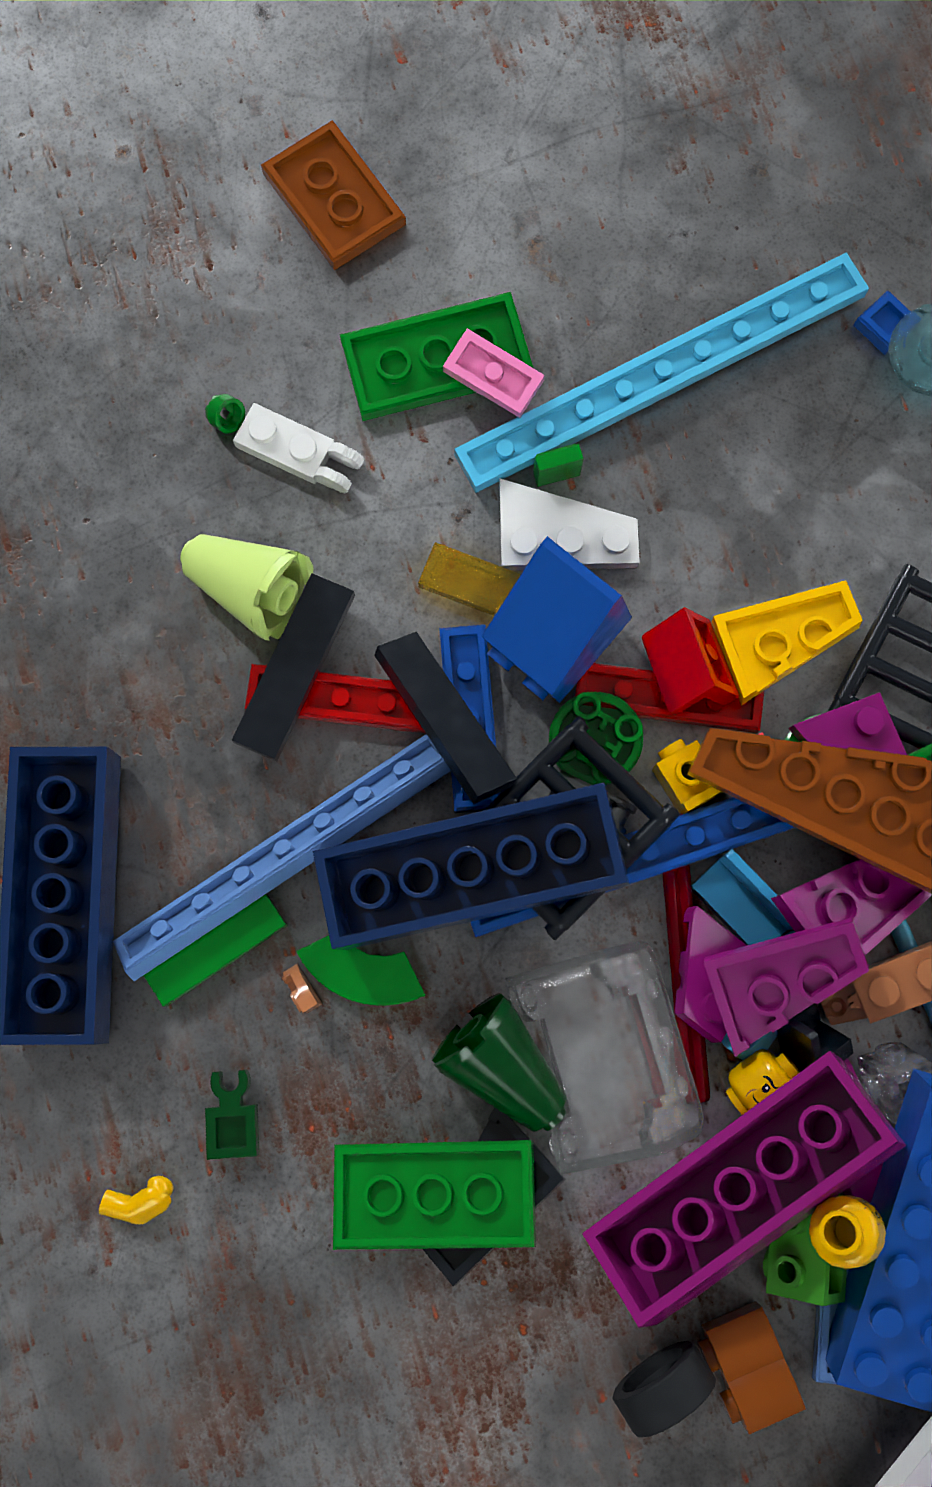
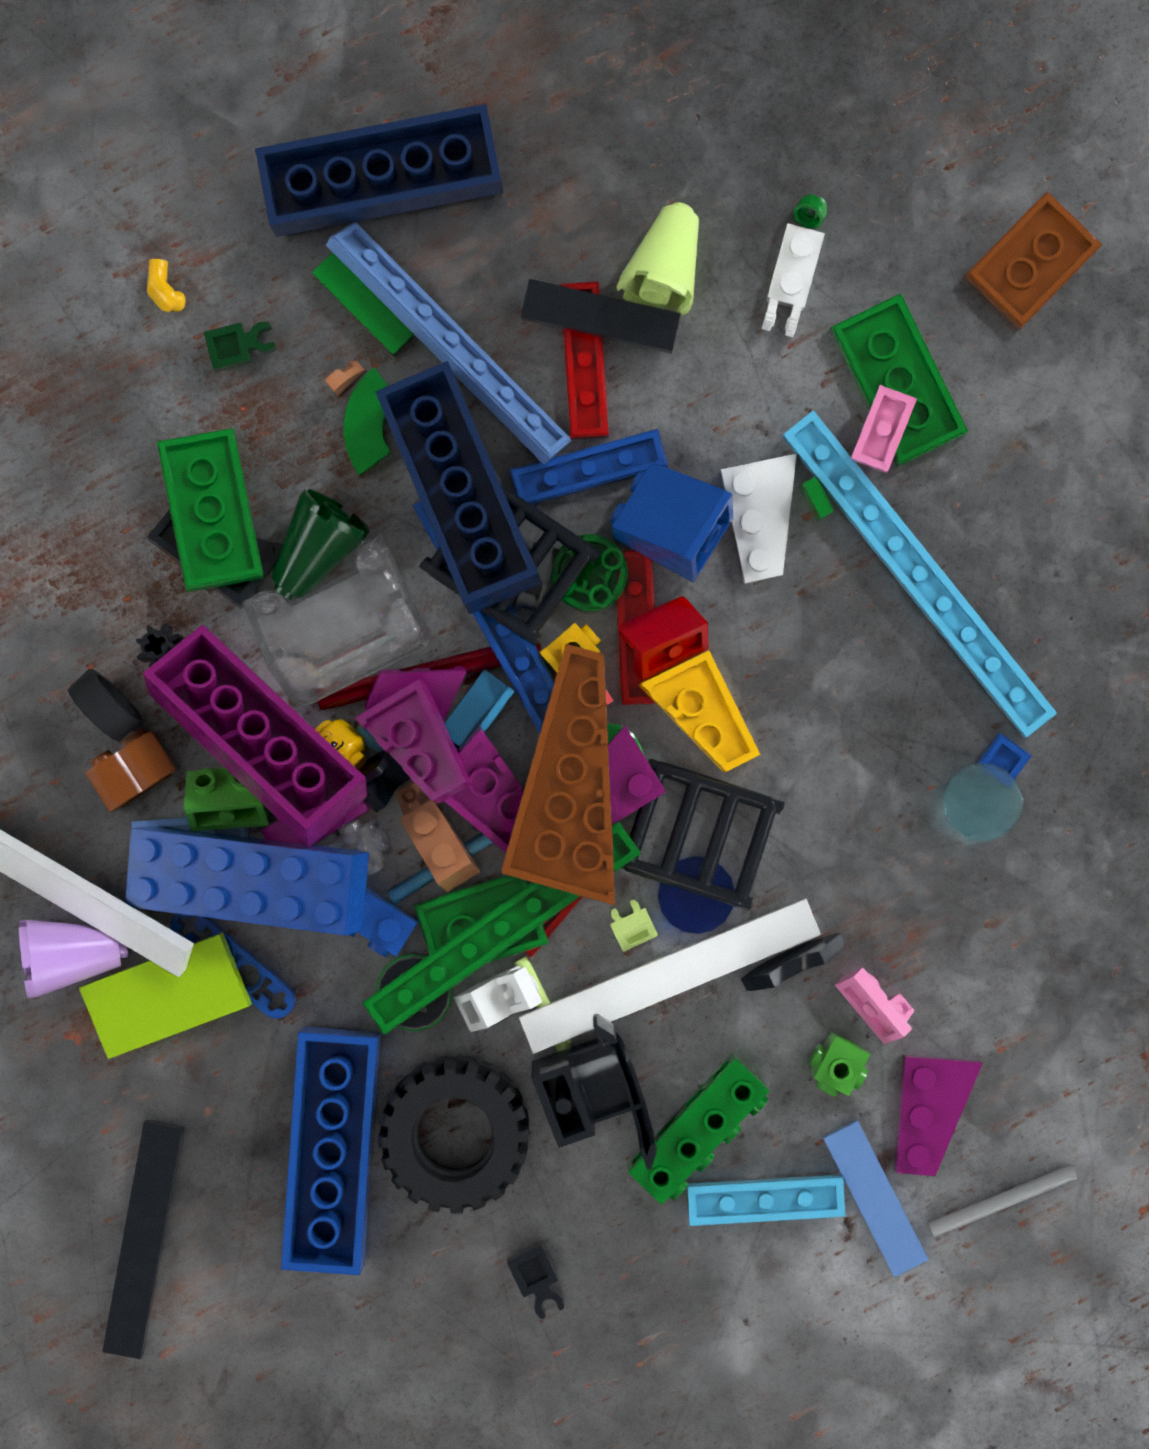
camera: 75 degrees right, 10 degrees up
black tile [374,632,517,805] -> none
clear yellow tile [418,542,520,616] -> none
yellow head [809,1195,886,1269] -> none
none -> black gear [136,623,185,667]

